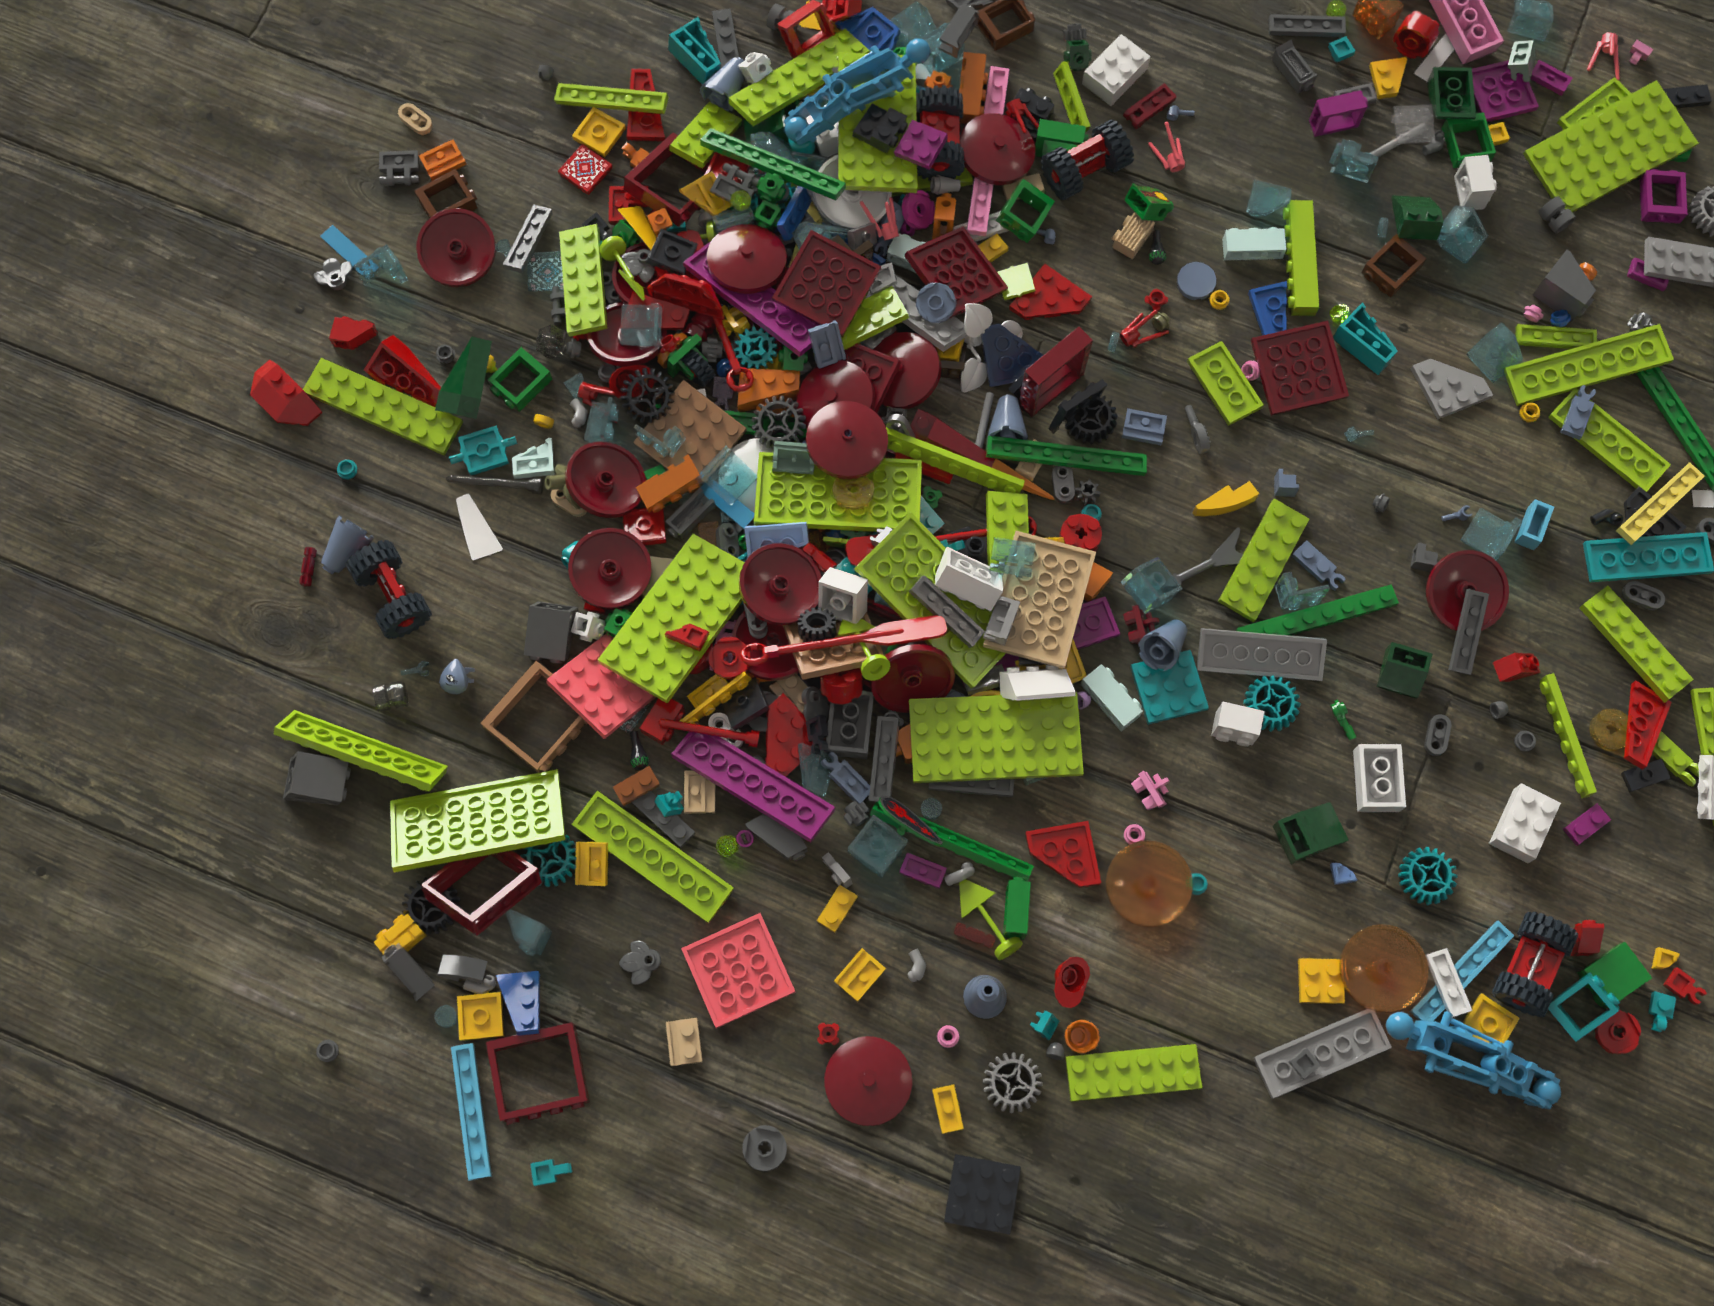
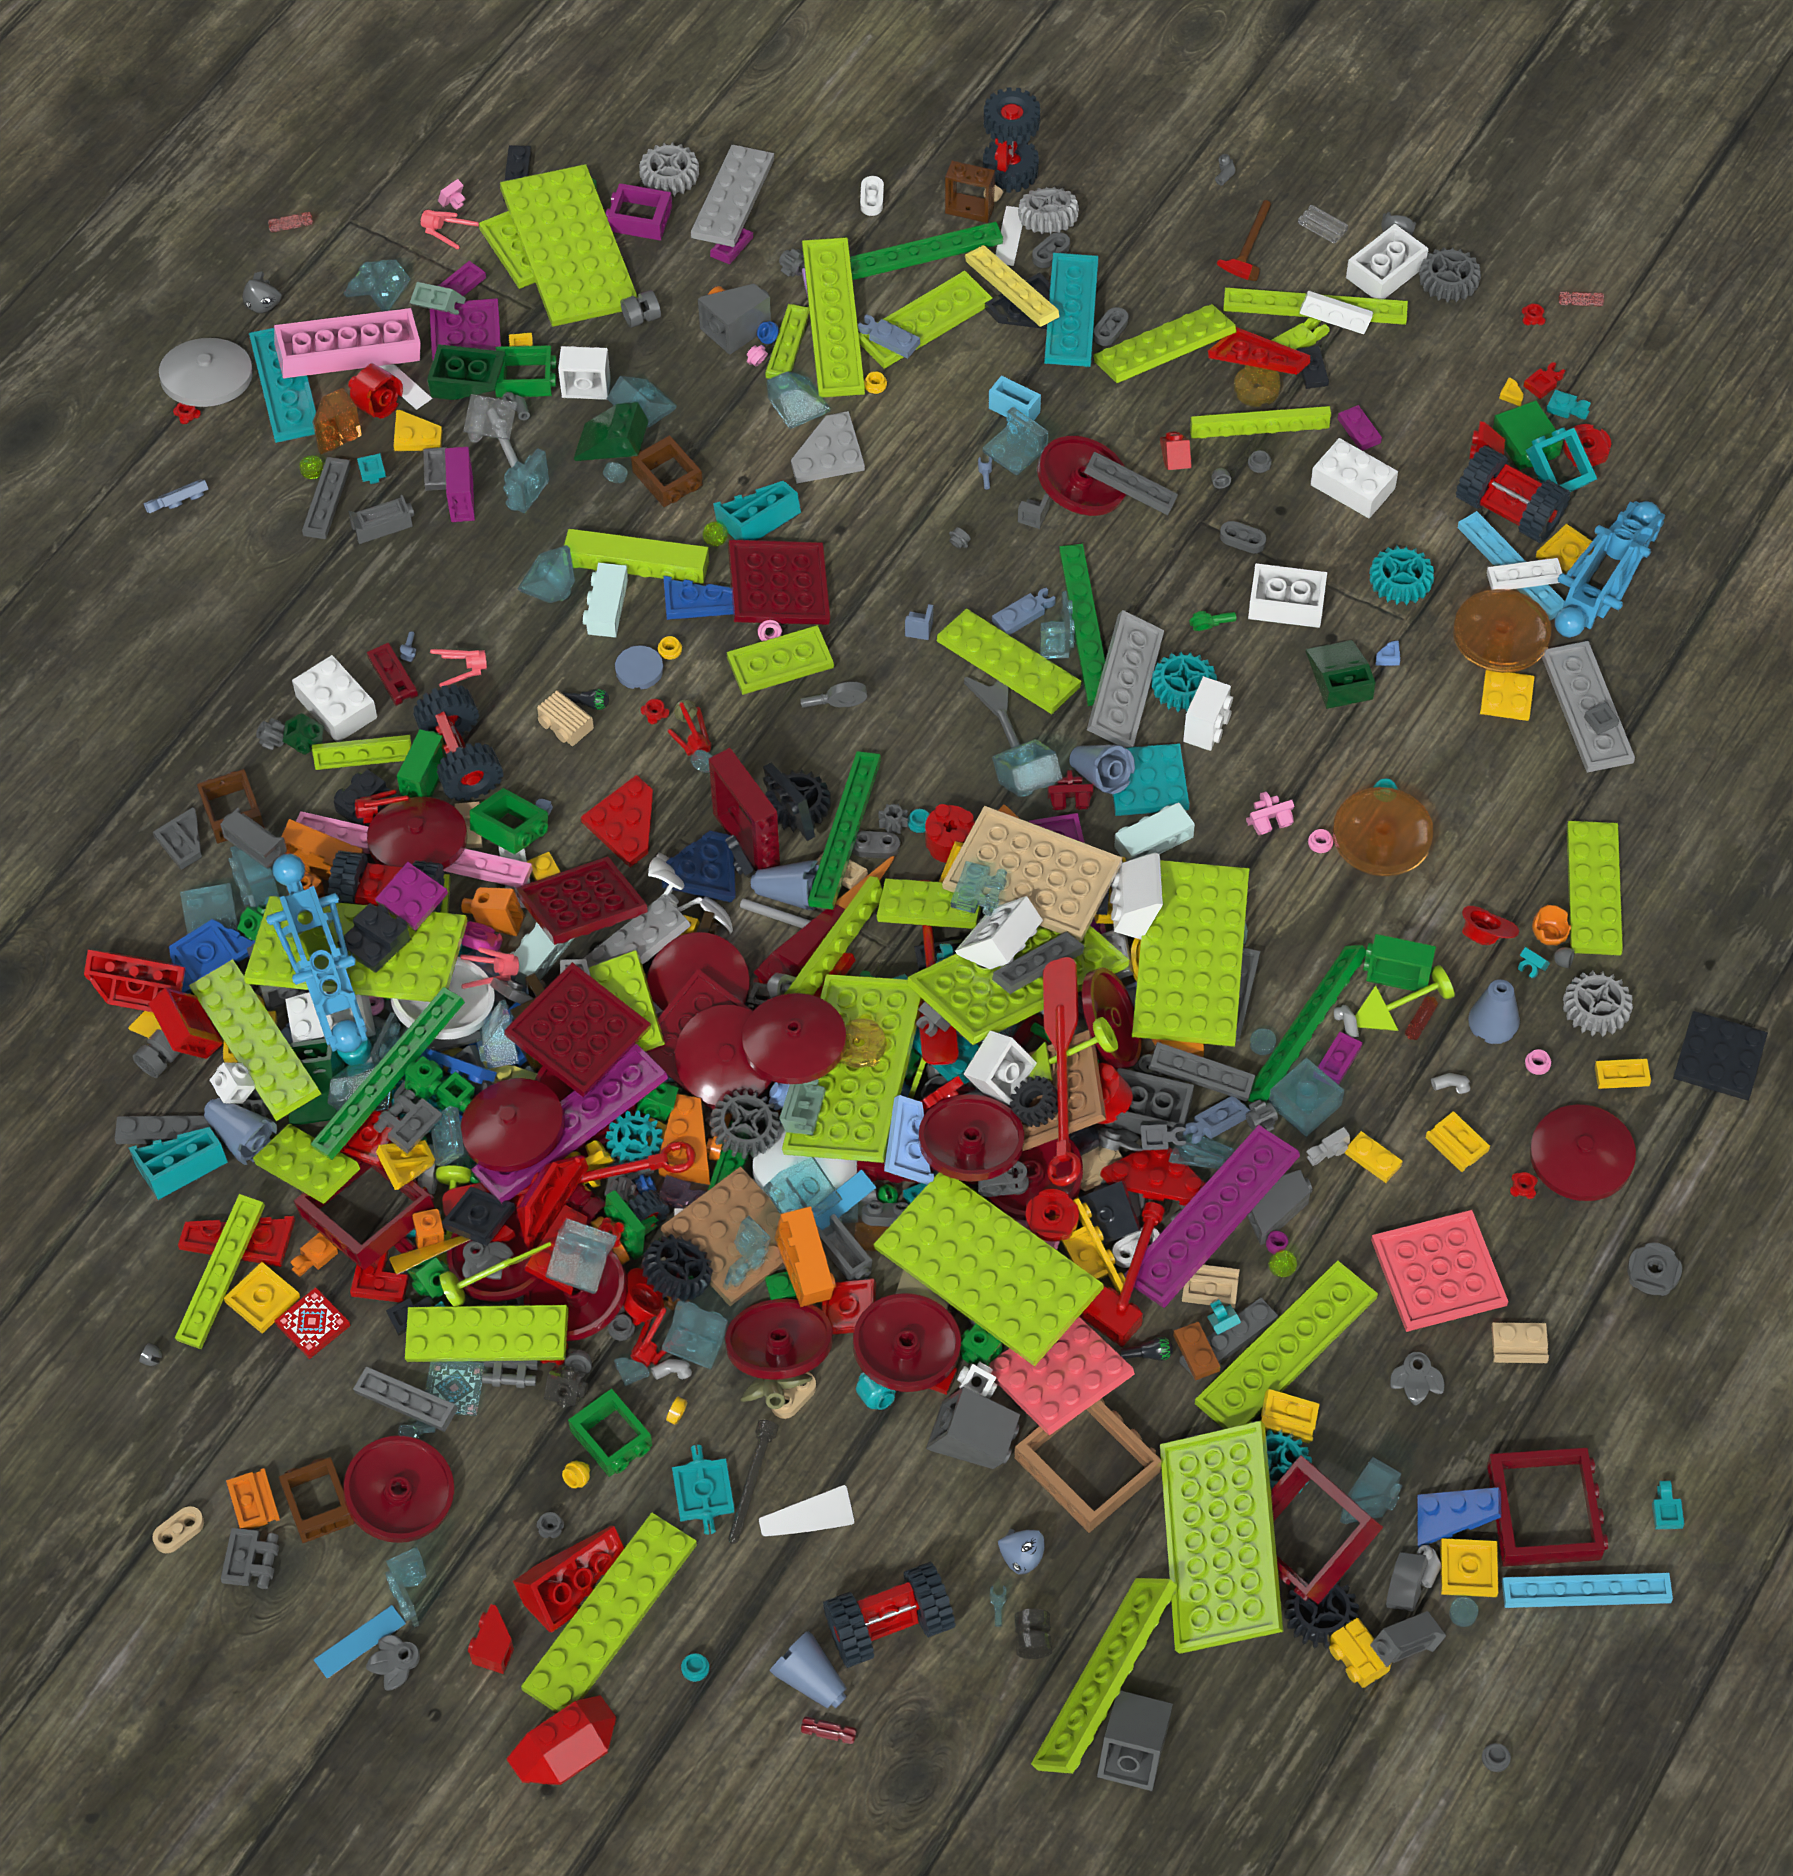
camera: 80 degrees left, 15 degrees down
dark green wedge [435,337,492,420] -> none
light aqua wing [512,438,555,479] -> none
red tile [665,624,710,652] -> none
clear neon green tile [730,190,751,211] -> none
sand blue plate [808,320,846,368] -> none
shield [878,796,942,847] -> none
sand blue tile [916,282,956,323] -> none
light grey cone [930,175,960,195] -> none
black cone [965,536,986,560] -> none
light grey hinge [983,596,1020,646] -> none
piece [997,263,1036,301] -> none
red plate [1025,821,1101,888] -> none
sand blue plate [1122,409,1167,445] -> none
green torso [1124,183,1174,221] -> none
yellow slope [1193,481,1259,516] -> none
clear light blue hand [1344,426,1374,442] -> none
dark green slope [1376,642,1433,699] -> none
black arm [1590,509,1624,525] -> none

